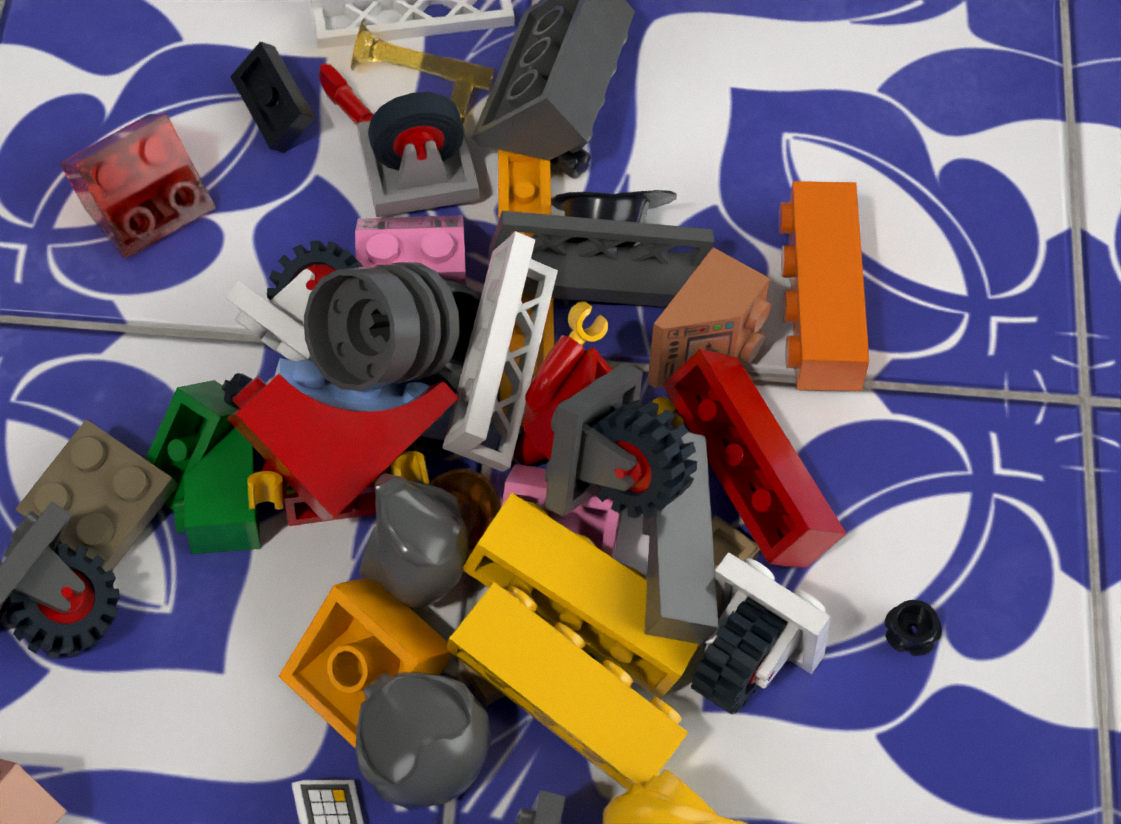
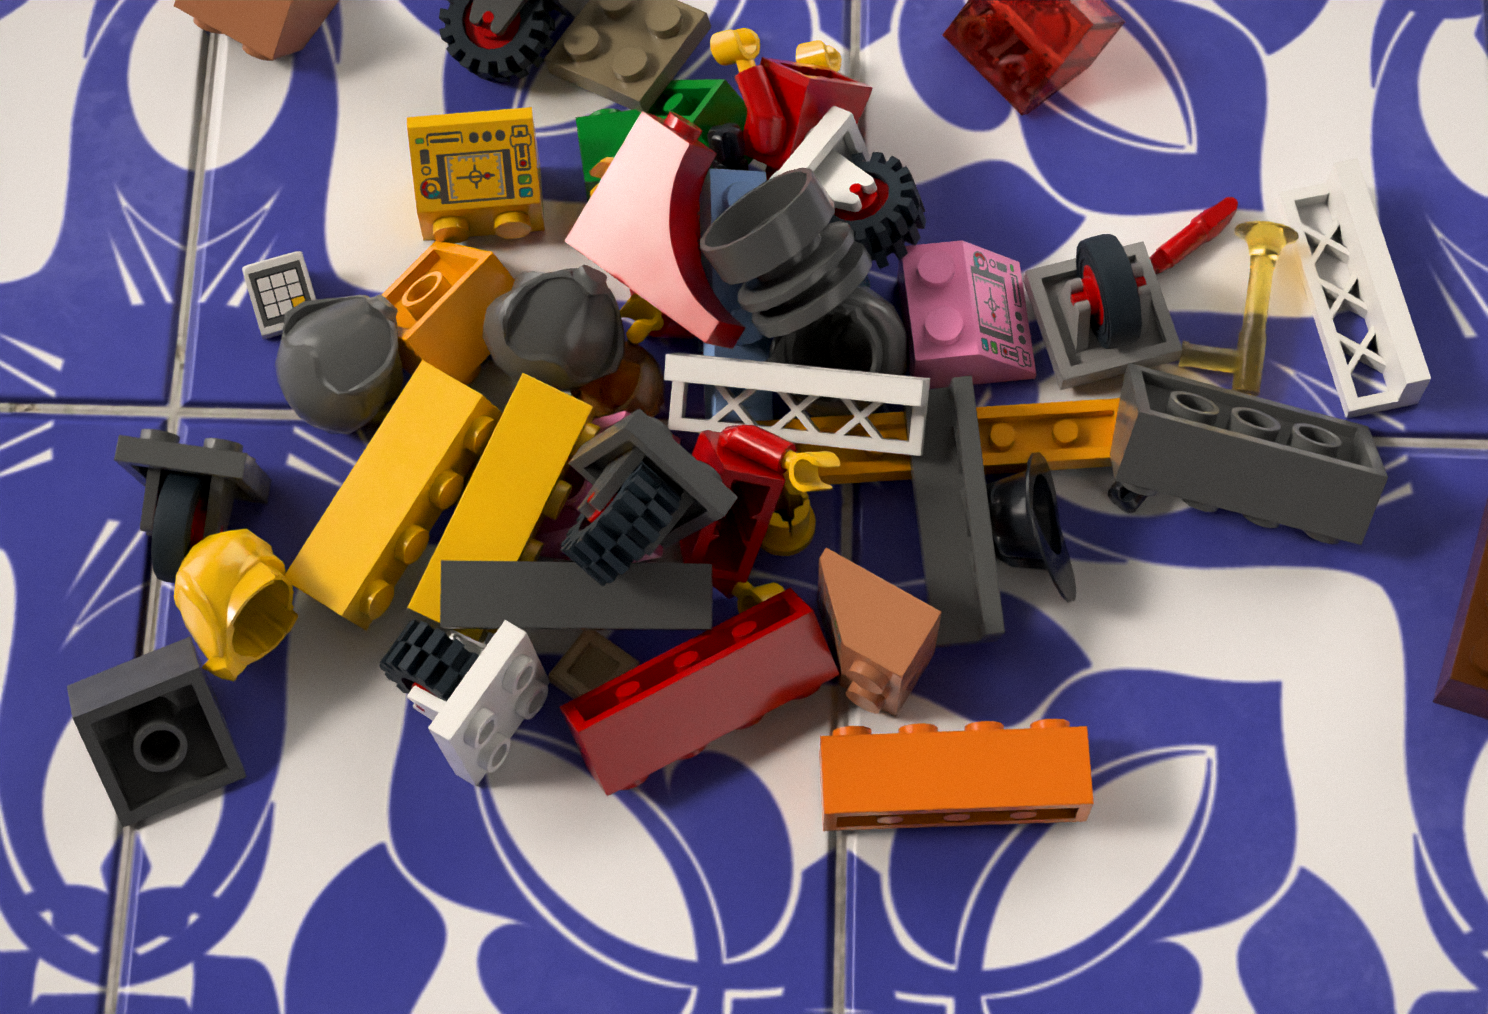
camera: 90 degrees right, 10 degrees up
black plate [230,41,315,153] -> none
black plate [884,600,942,656] -> none
none -> yellow slope [407,107,545,243]
none -> red torso [710,28,873,180]

